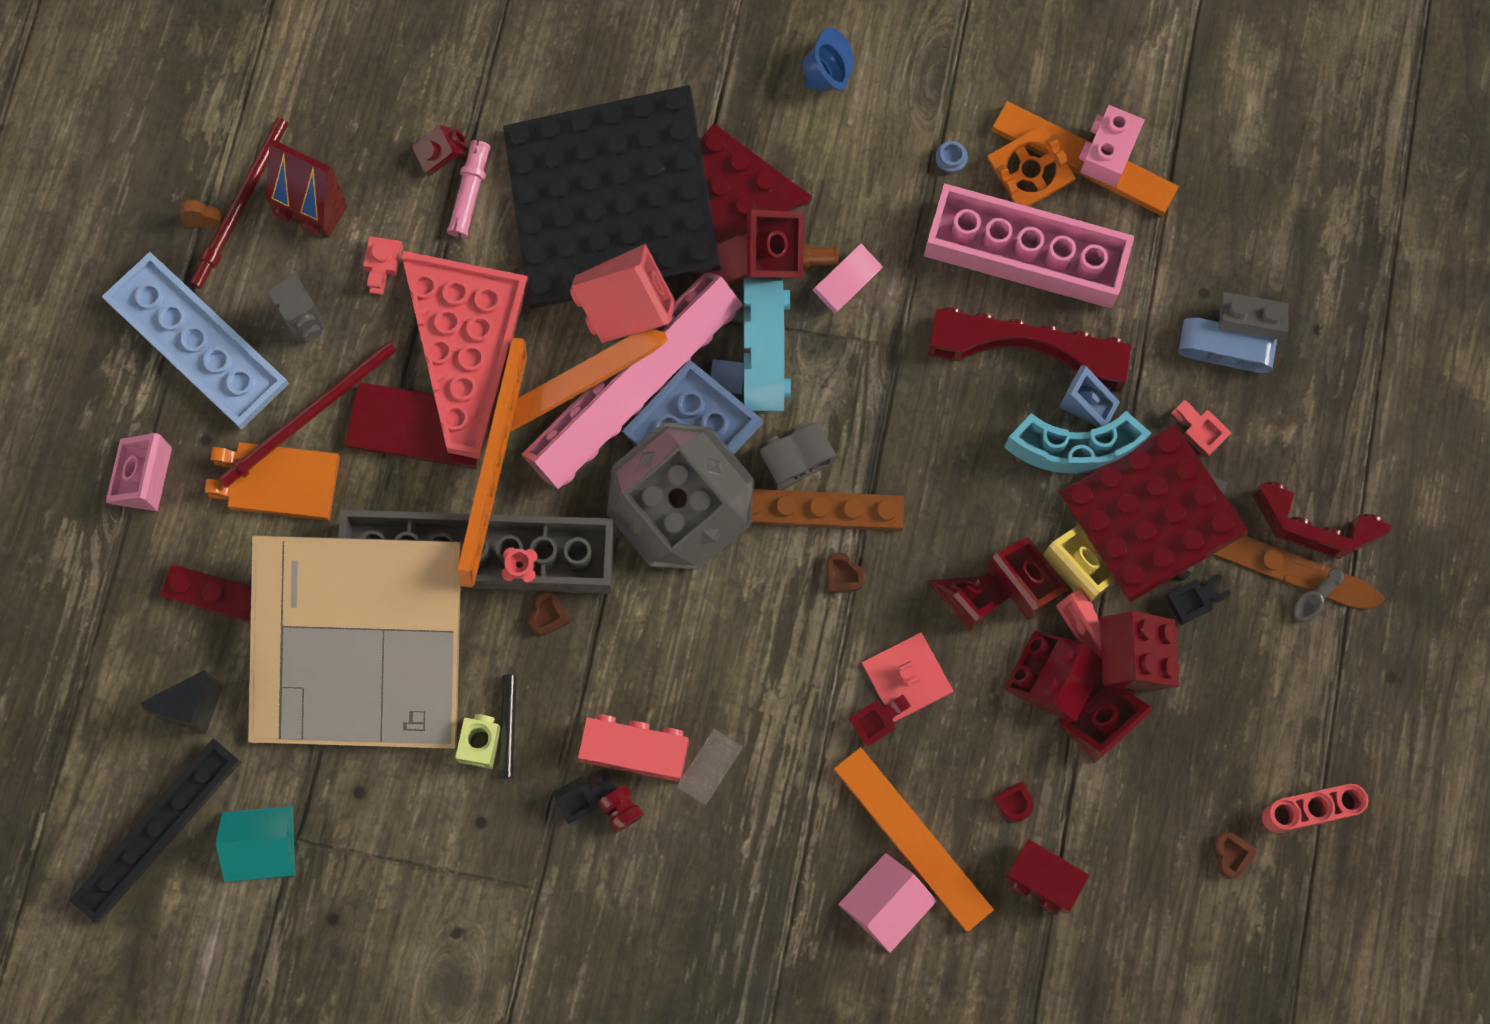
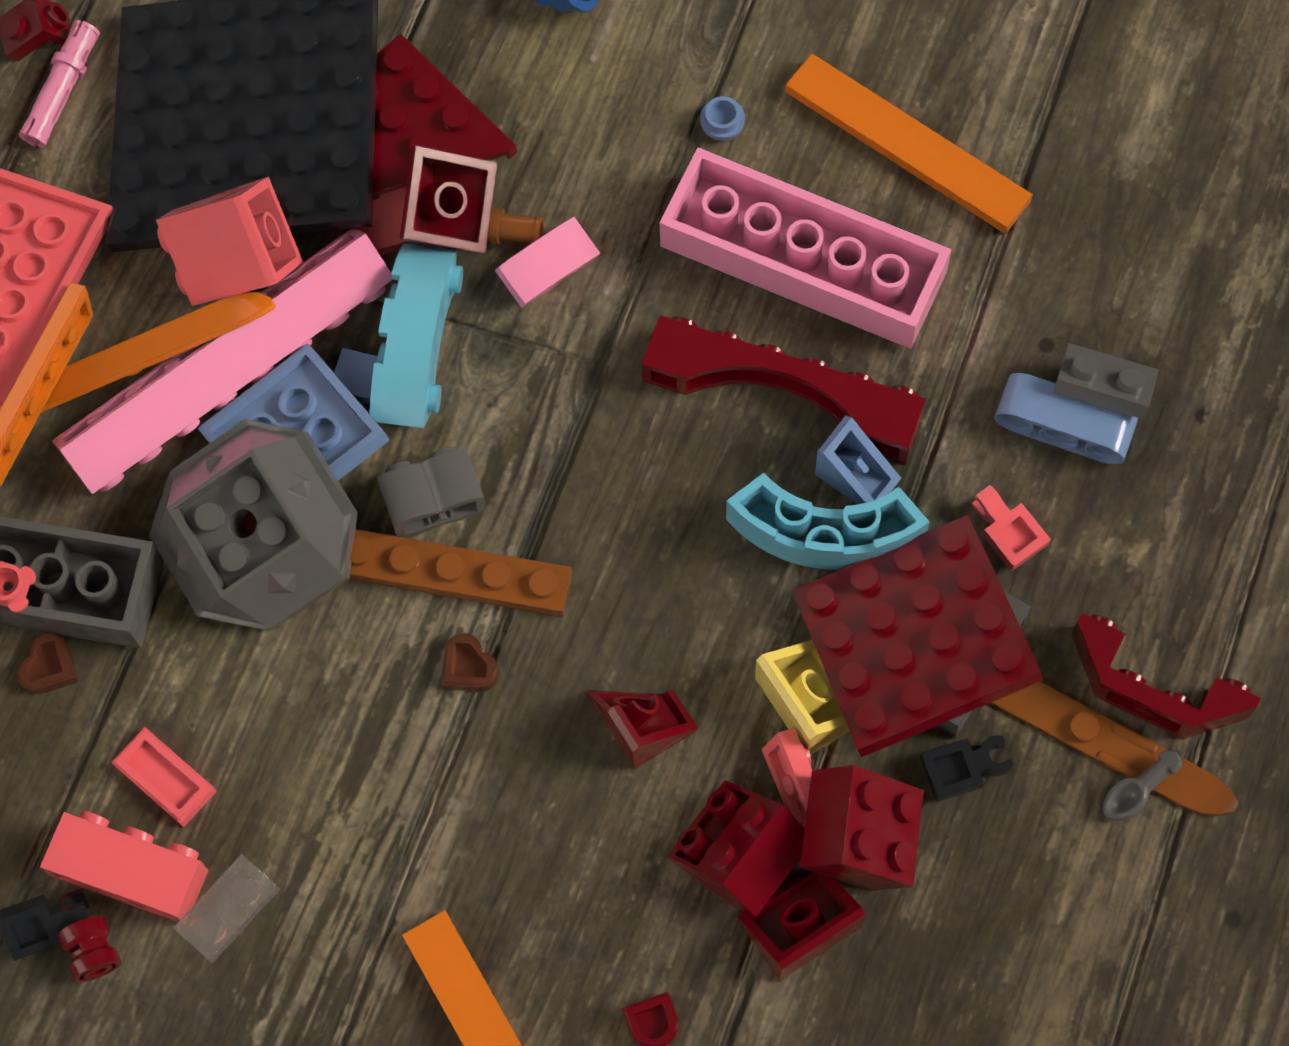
camera: 15 degrees right, 5 degrees down
dark red plate [848,695,911,747] -> none
coral piece [862,632,954,723] -> none
orange piece [987,124,1076,207] -> none
dark red slope [987,537,1070,620] -> none
bright pink brick [1079,105,1145,187] -> none
none -> coral tile [111,727,217,828]

